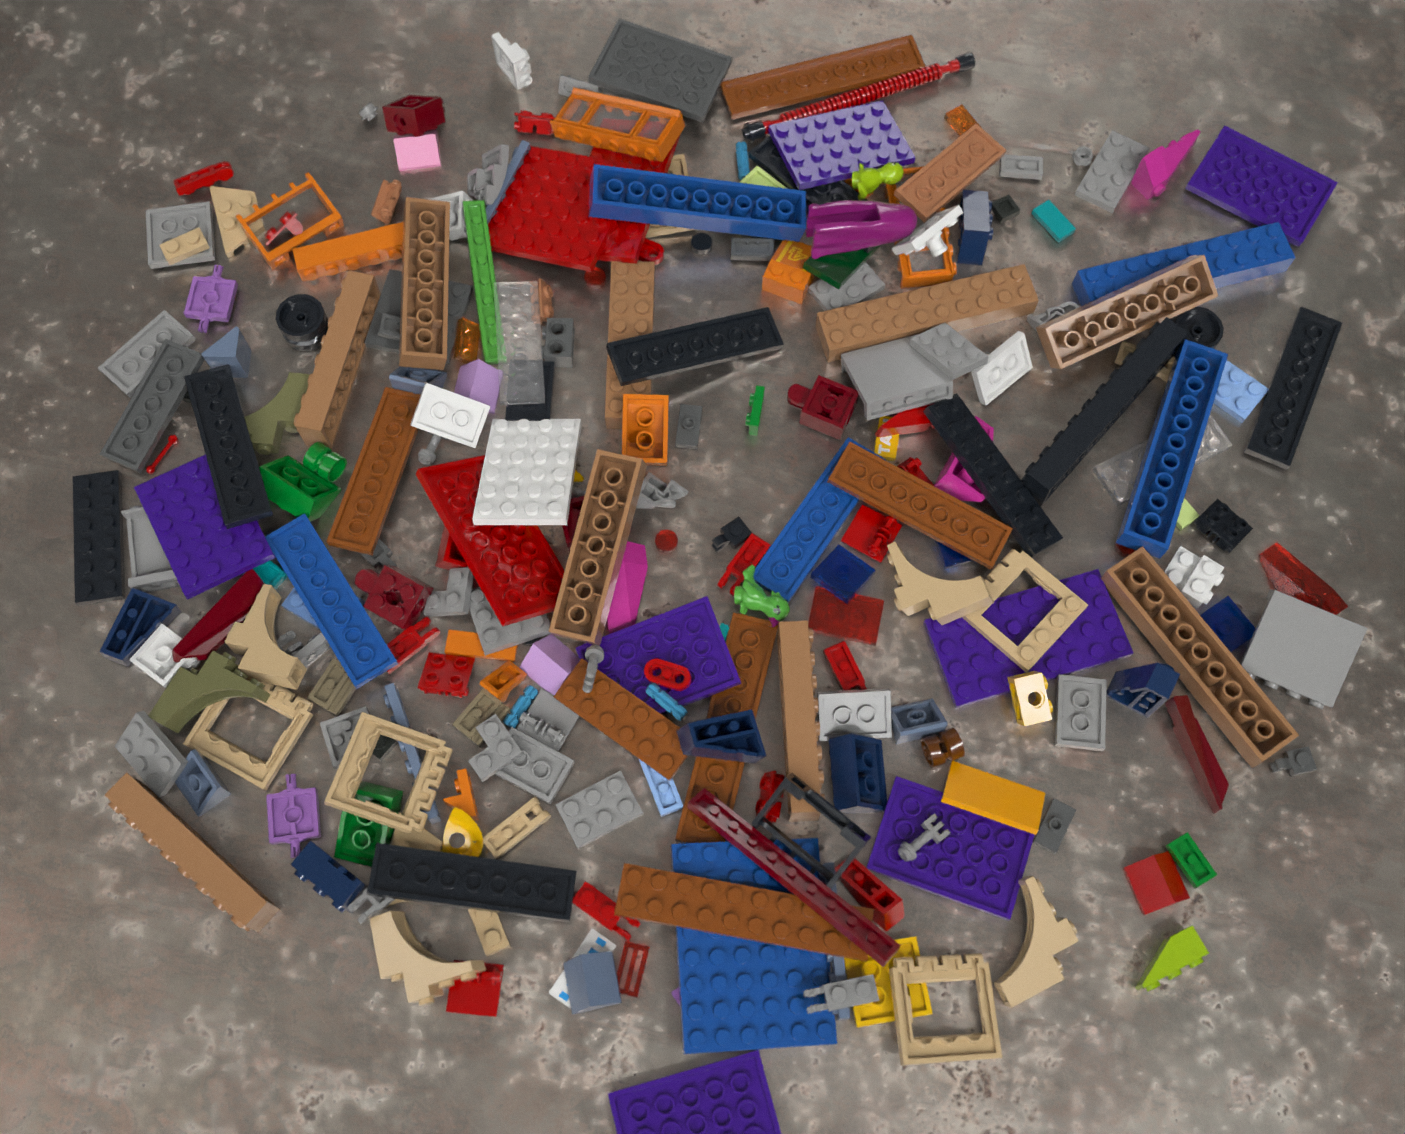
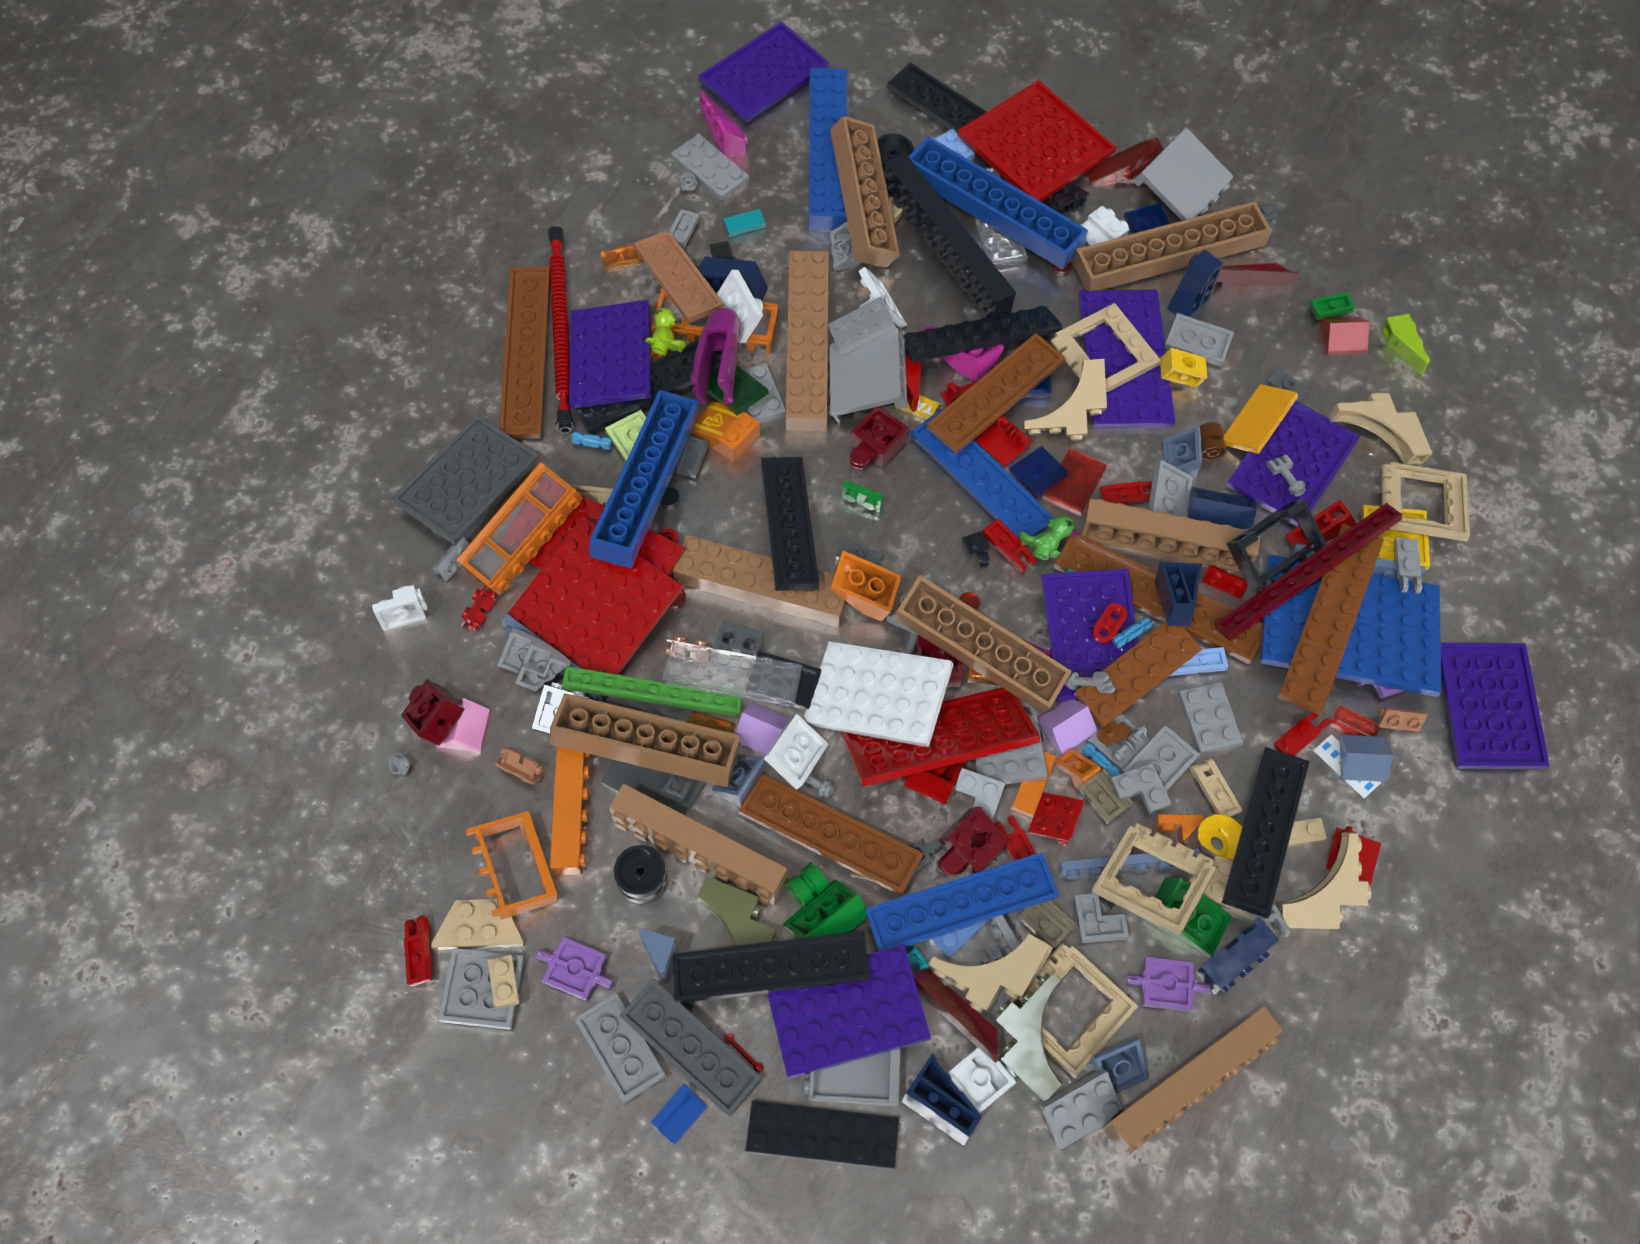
camera: 75 degrees left, 5 degrees down
hinge [264,210,303,246] -> none
none -> blue panel [651,1083,707,1145]
none -> red plate [957,80,1117,202]
none -> dark orange piece [1097,721,1132,747]
none -> nougat hinge [1377,706,1428,732]

